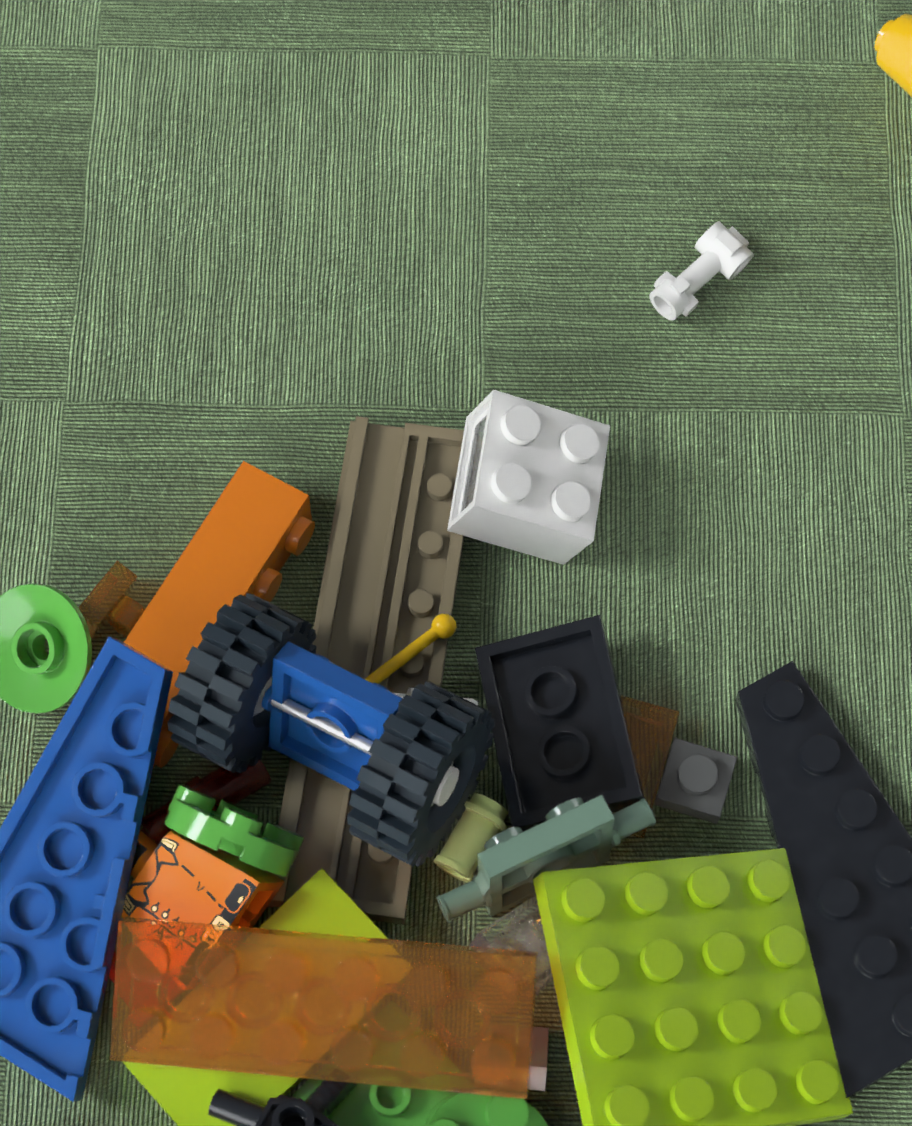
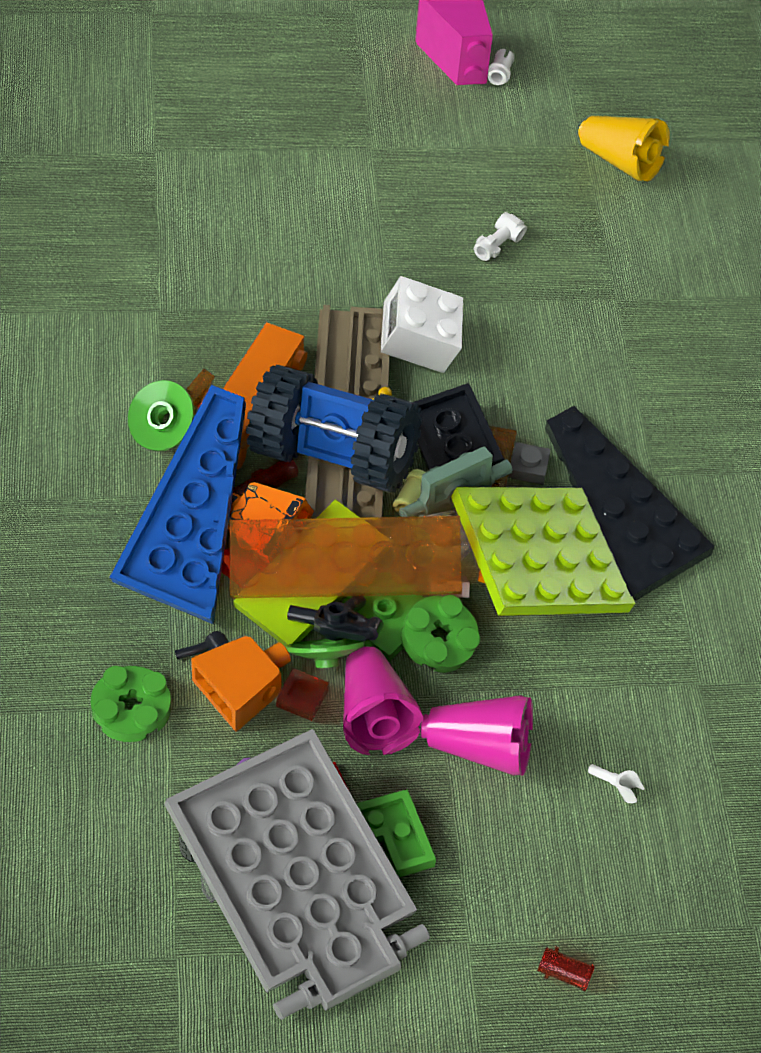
camera: 10 degrees left, 15 degrees down
bright green plate [165,784,304,877] -> none

